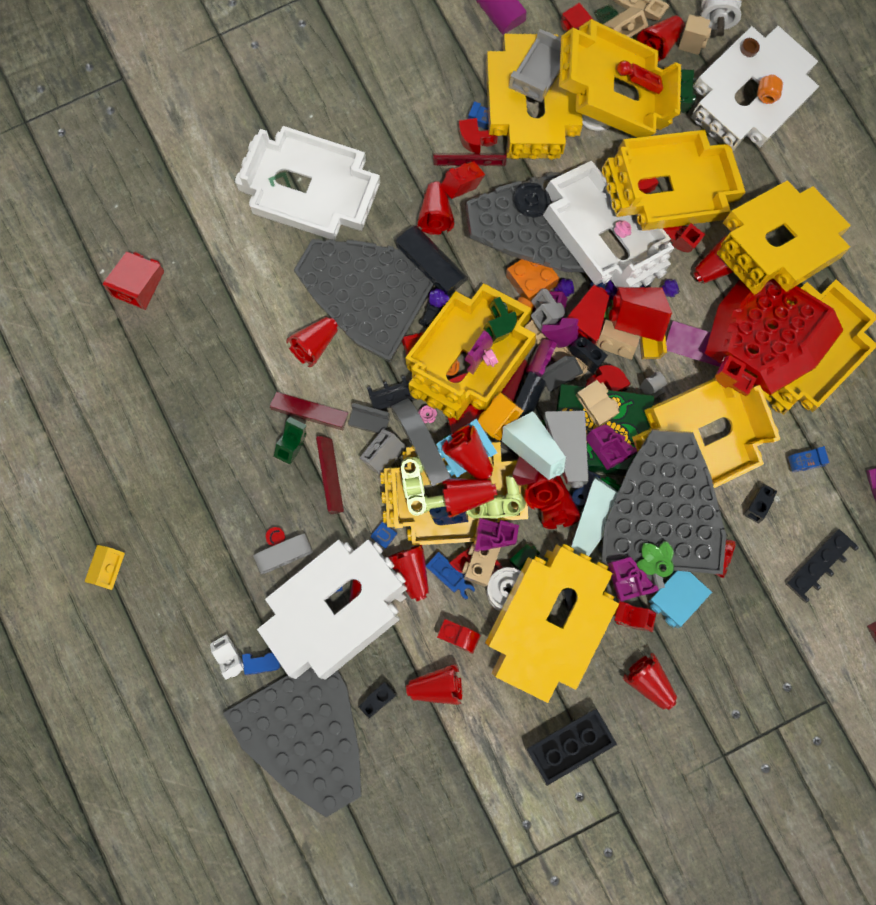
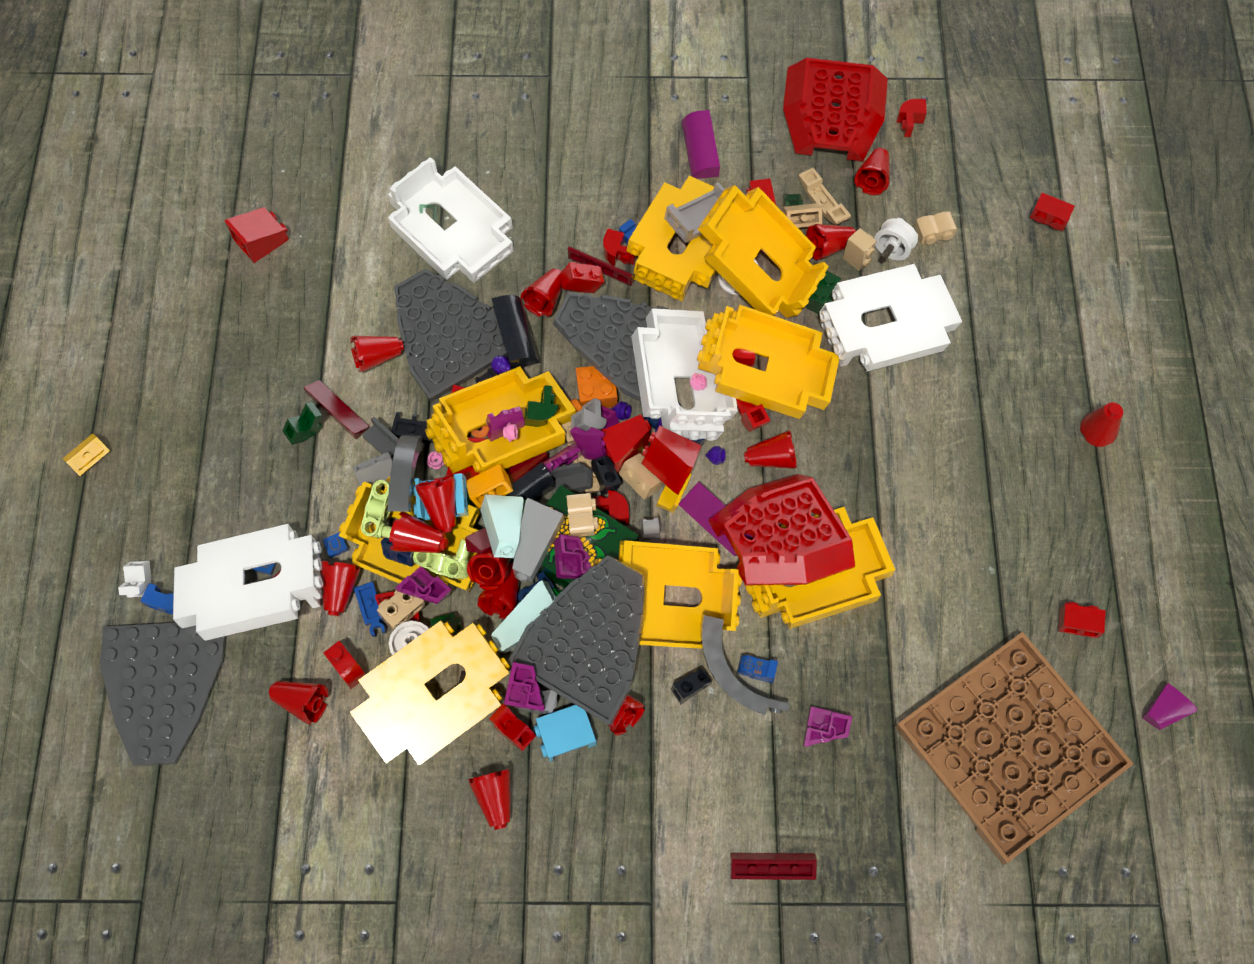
camera: 25 degrees right, 10 degrees down
light grey beam [253,534,313,574] -> none
red tile [266,527,286,546] -> none
dark red slope [316,436,344,515] -> none
black leg [359,682,398,719] -> none
black tile [513,182,551,218] -> none
black brick [525,708,618,786] -> none
red plate [617,60,663,94] -> none
bright green plate [637,541,674,577] -> none
red brick [715,355,757,396] -> none
yellow panel [717,180,851,295] -> none
reddish brown tile [740,38,760,57] -> none
orange head [757,74,783,104] -> none
black hinge [786,529,859,603] -> none
none -> dark grey arch [700,615,789,715]

